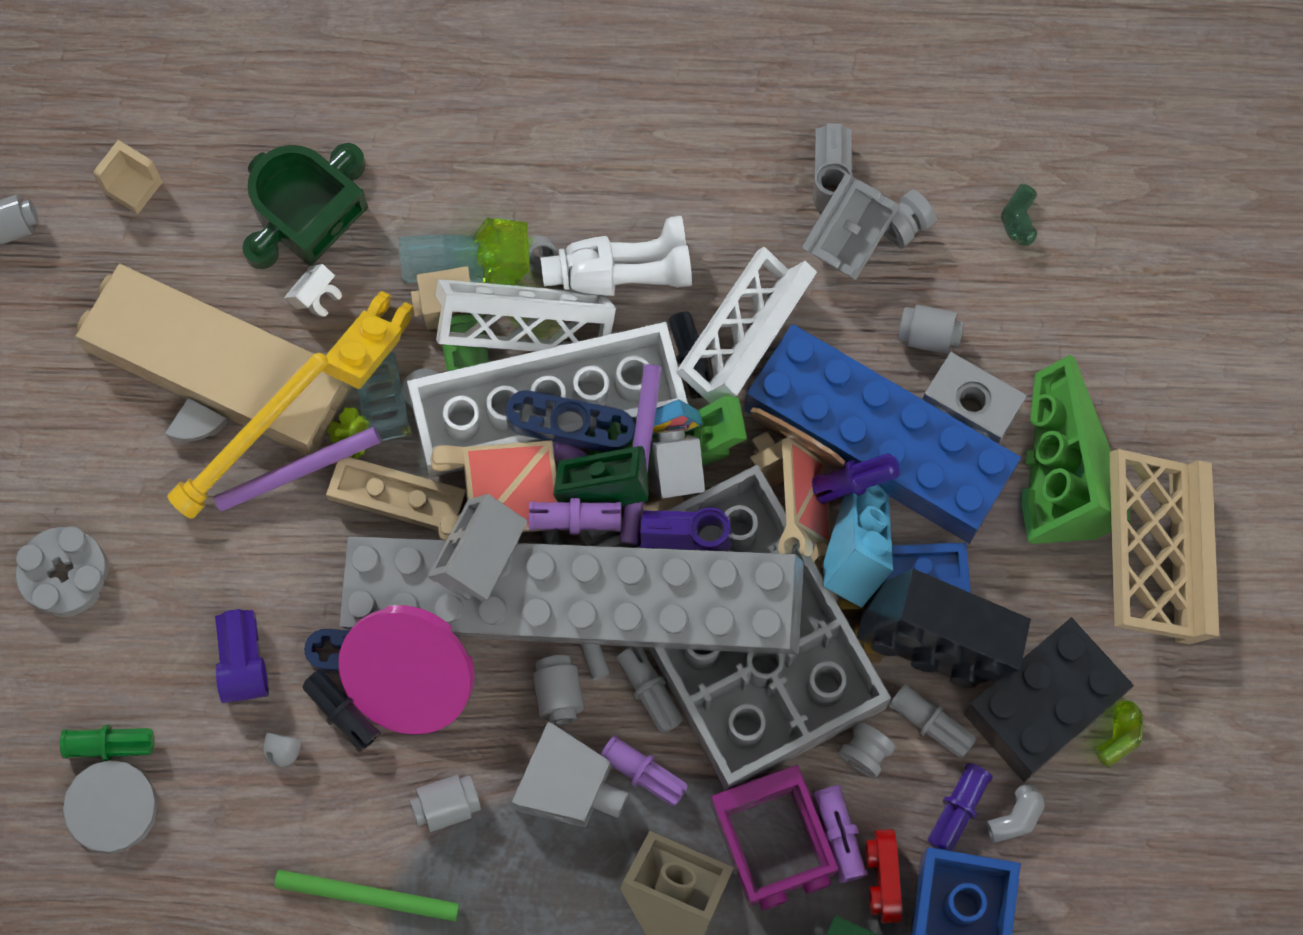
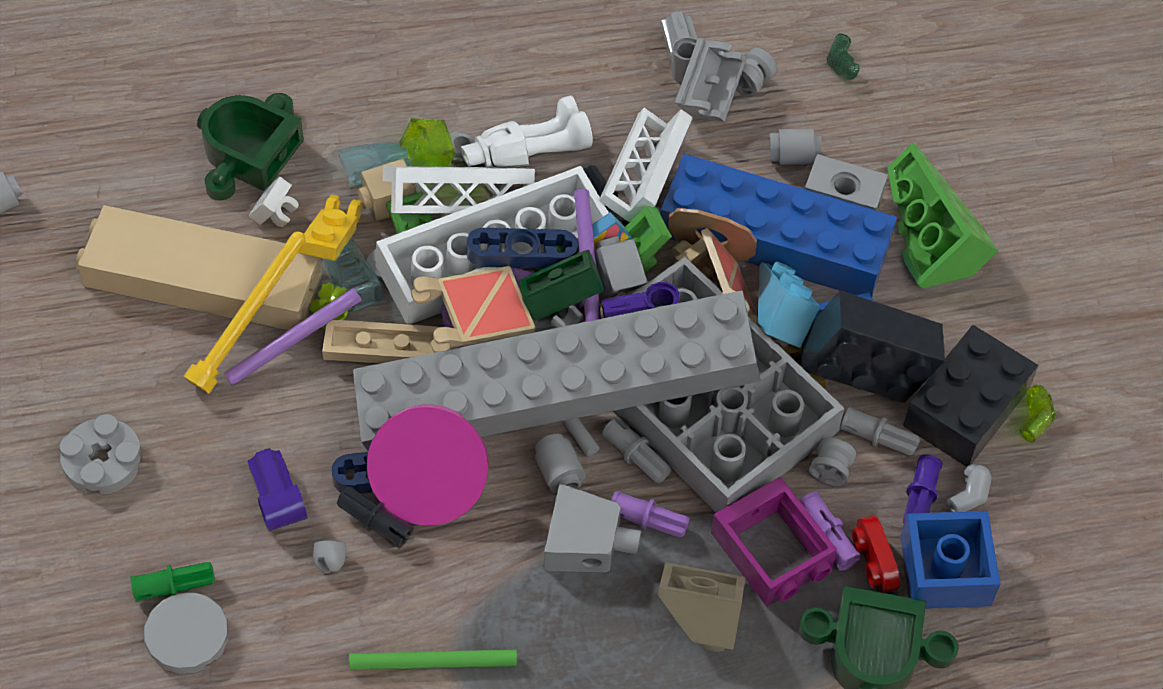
camera: 15 degrees left, 15 degrees down
tan panel [93,140,163,214] -> none
light grey tile [165,397,228,443] -> none
light grey brick [409,775,481,832] -> none
light grey hinge [427,494,528,601] -> none
medium lavender pin [529,498,621,535] -> none
dark purple axle [812,453,901,504] -> none
tan fence [1109,449,1219,645] -> none

